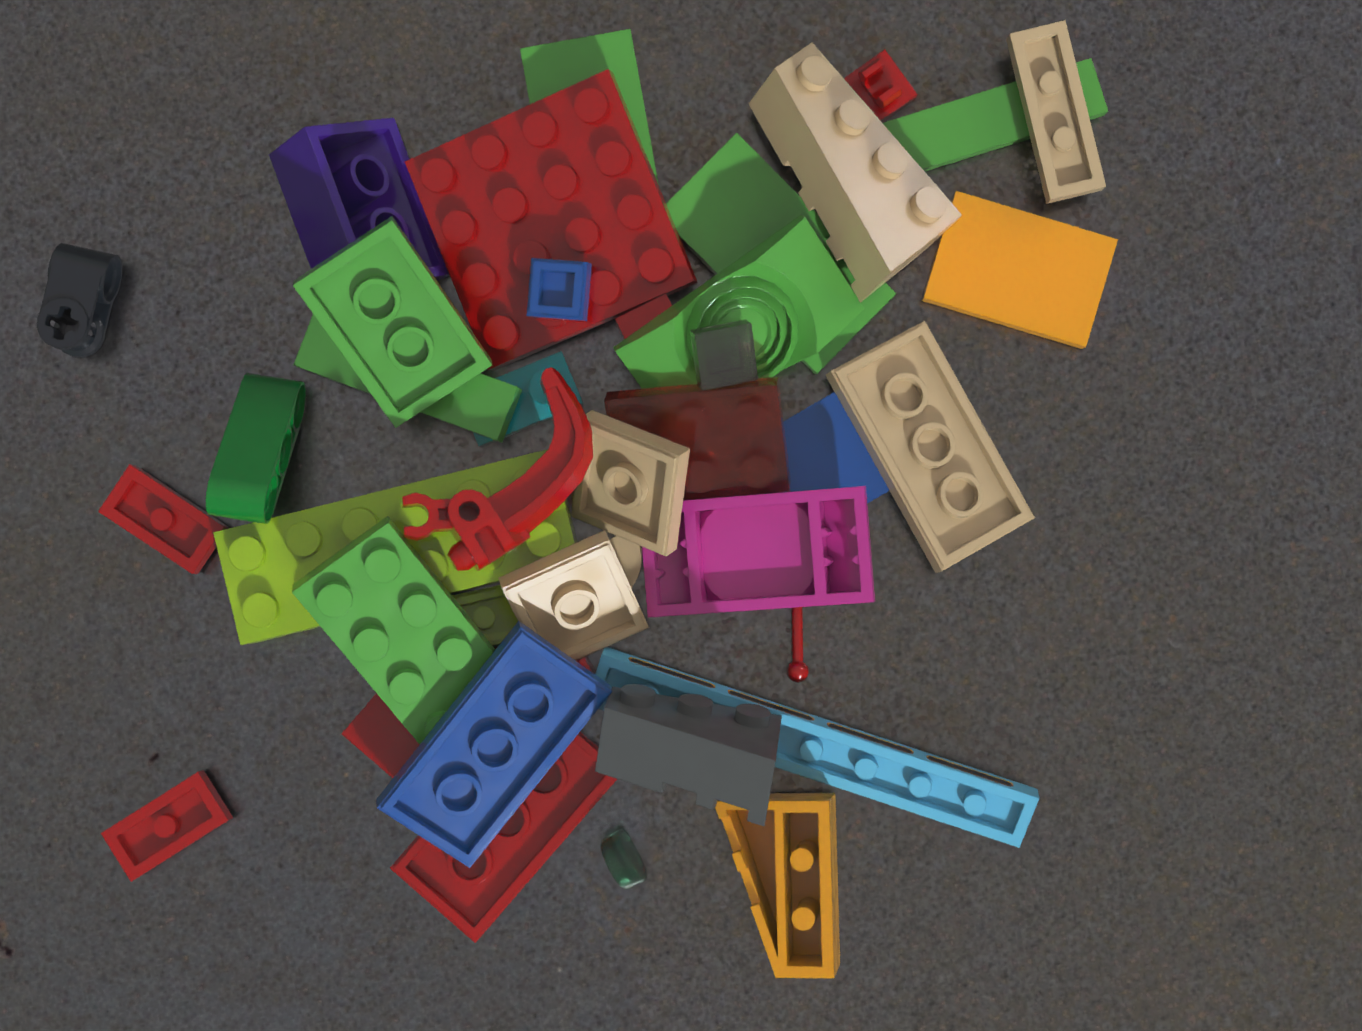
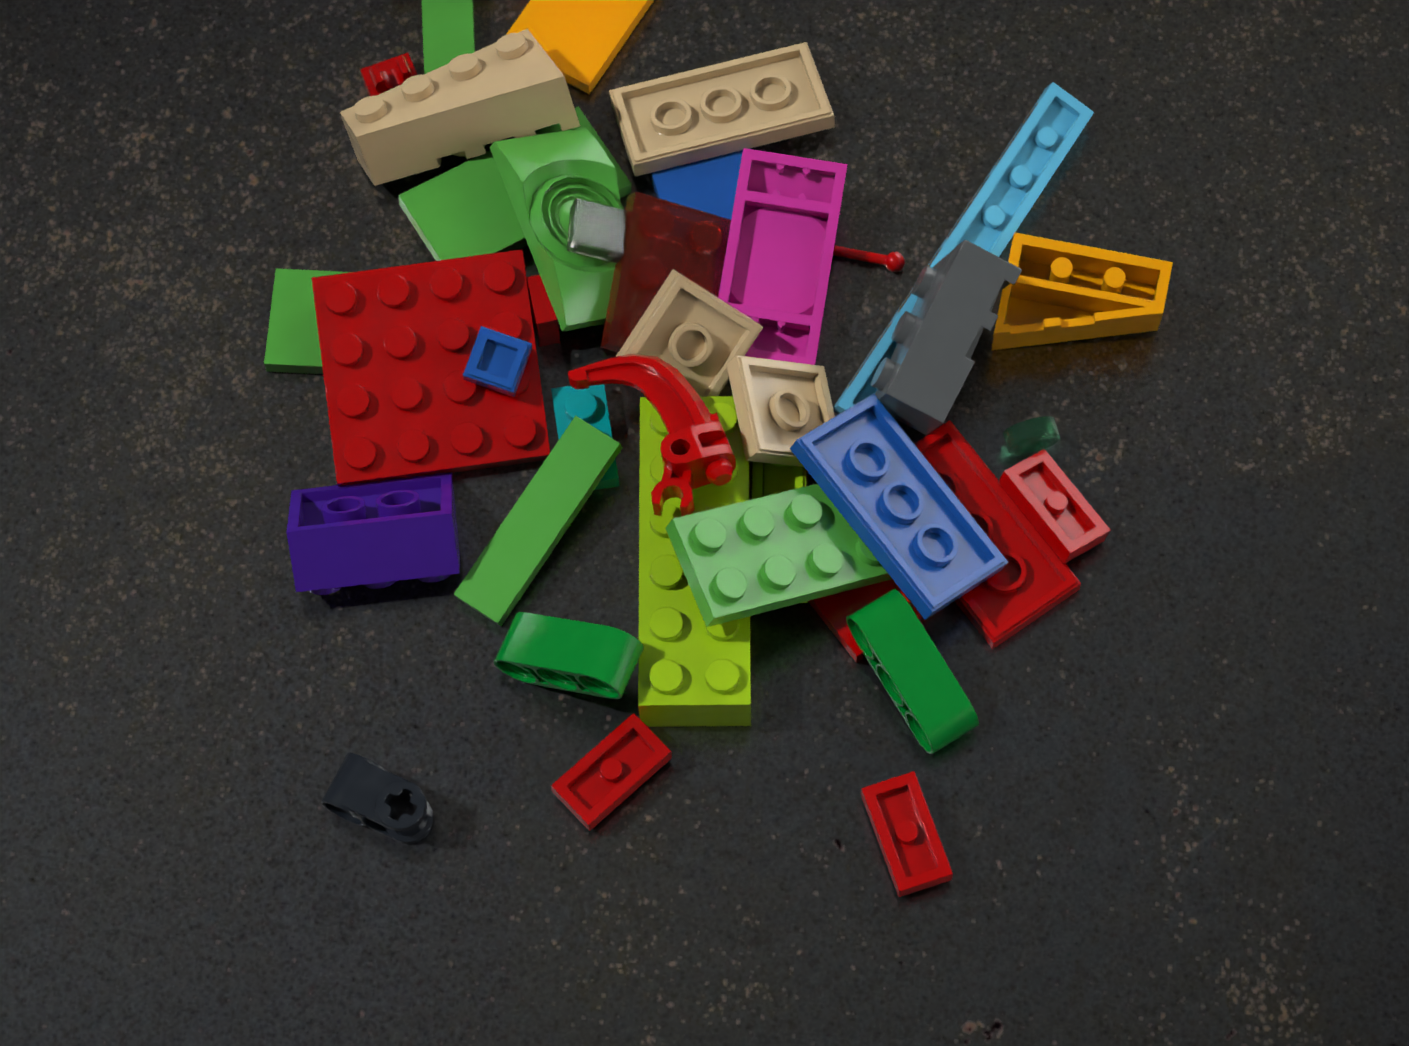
camera: 75 degrees left, 20 degrees down
bright green plate [293,216,492,428] -> none
none -> green beam [846,589,979,754]
none -> plate [998,449,1111,564]

